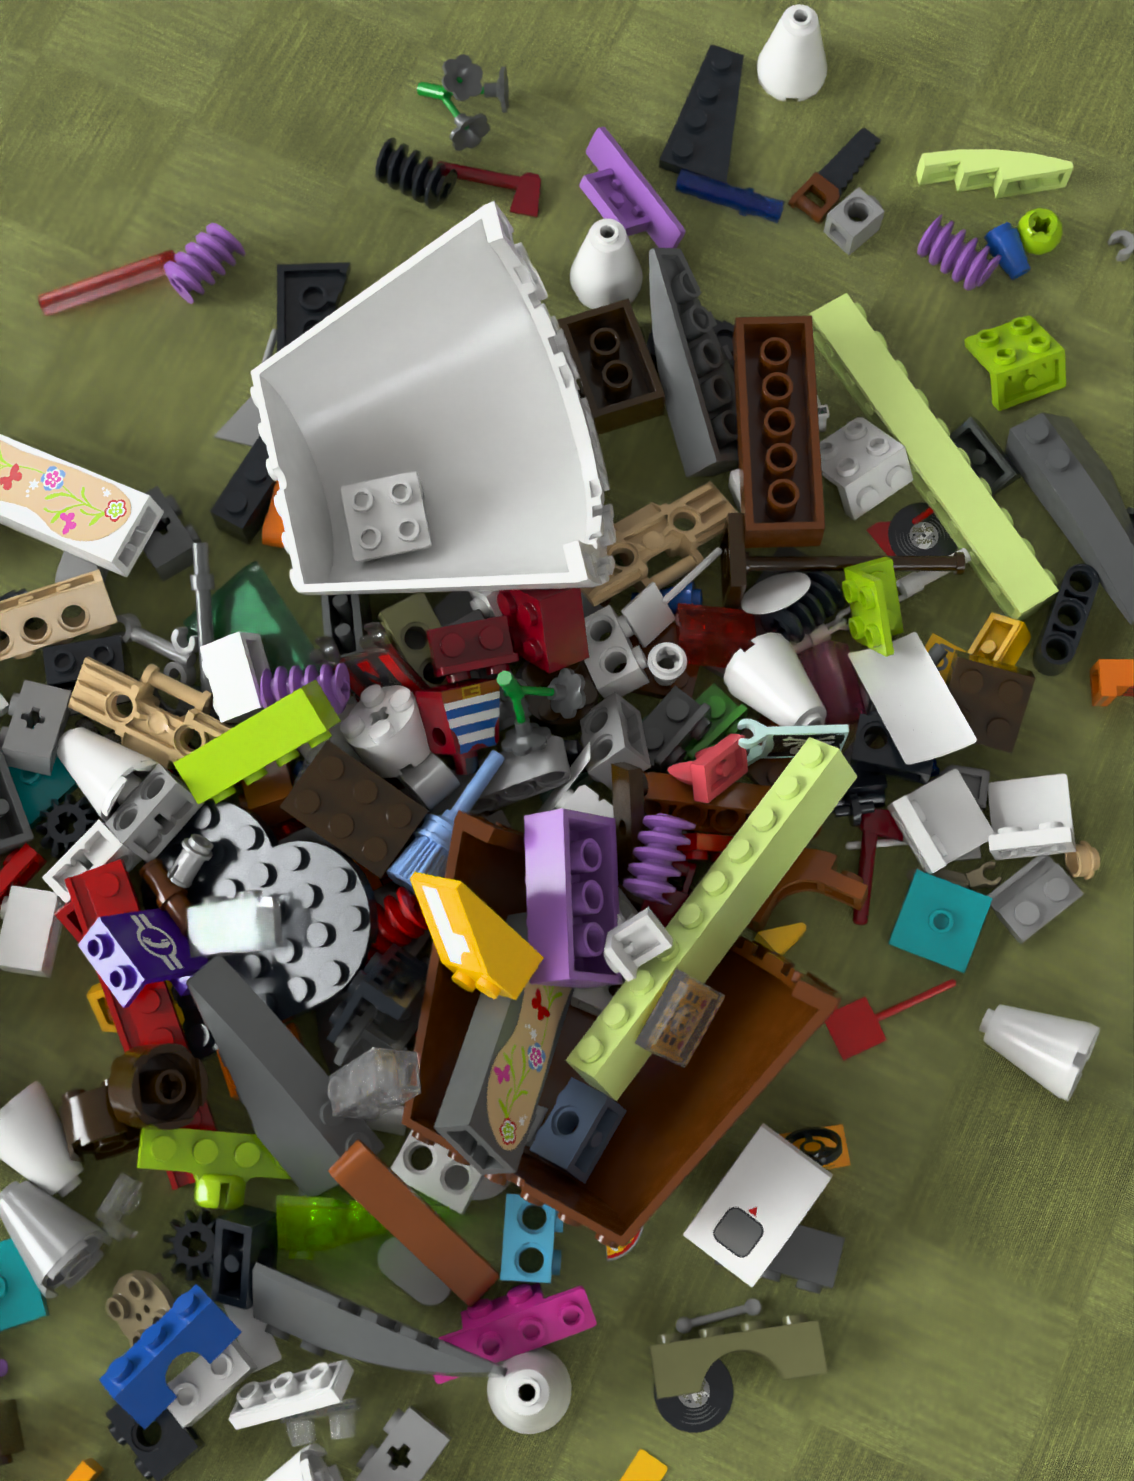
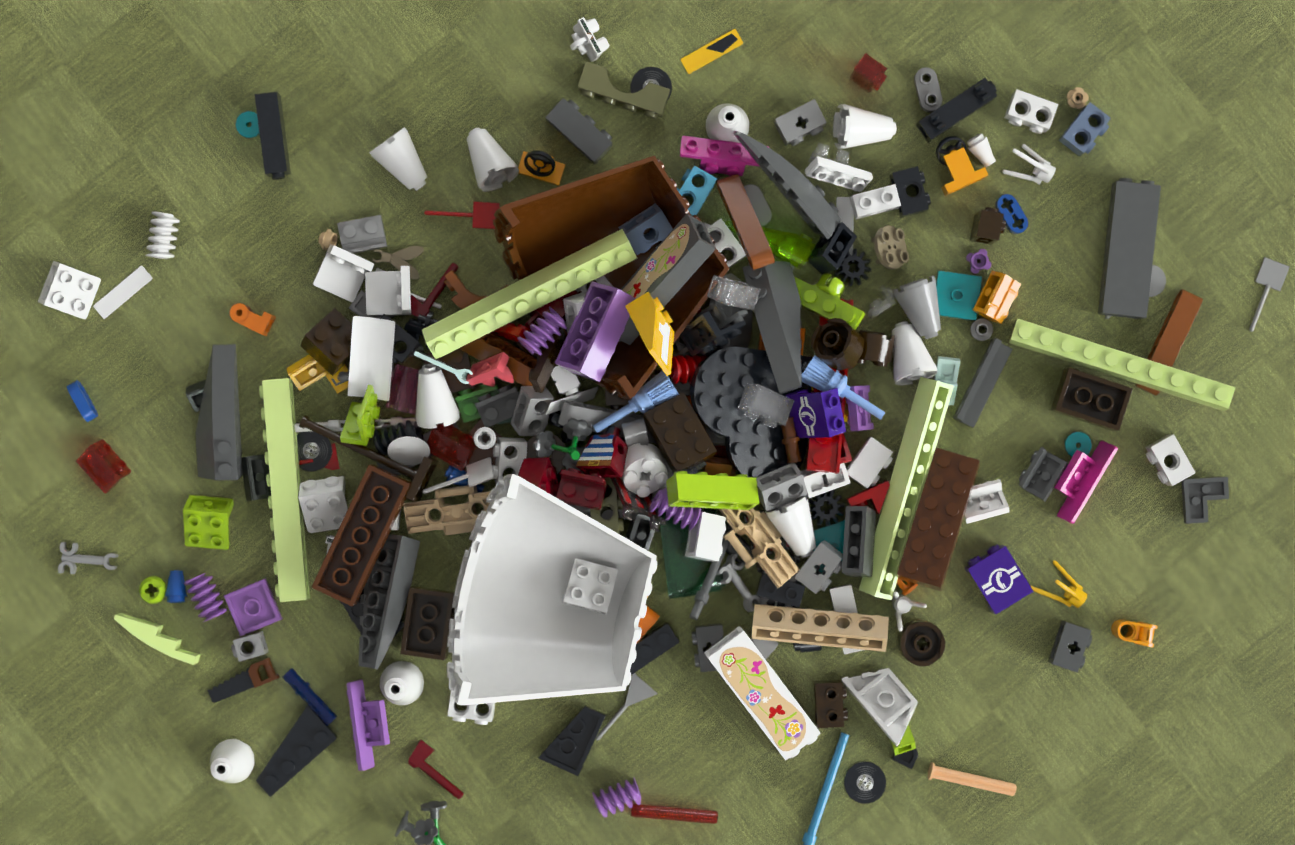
camera: 155 degrees left, 15 degrees up
blue arch [99,1284,242,1429] -> none
light grey pin [167,834,213,888] -> none
black piece [375,137,458,210] -> none
white bracket [604,907,673,982] -> none
clear tile [635,968,725,1068] -> none
light grey hinge [676,1298,761,1334] -> none
white slope [683,1123,833,1287] -> none
yellow slope [754,922,807,955] -> none
teal plate [887,869,993,973] -> none
black beam [1032,564,1099,676] -> none
none -> medium lavender plate [224,578,283,637]
none -> white cone [466,128,519,192]
none -> white hips [570,17,609,62]
none -> light blue piece [802,355,886,420]
none -> medium lavender plate [845,385,874,431]

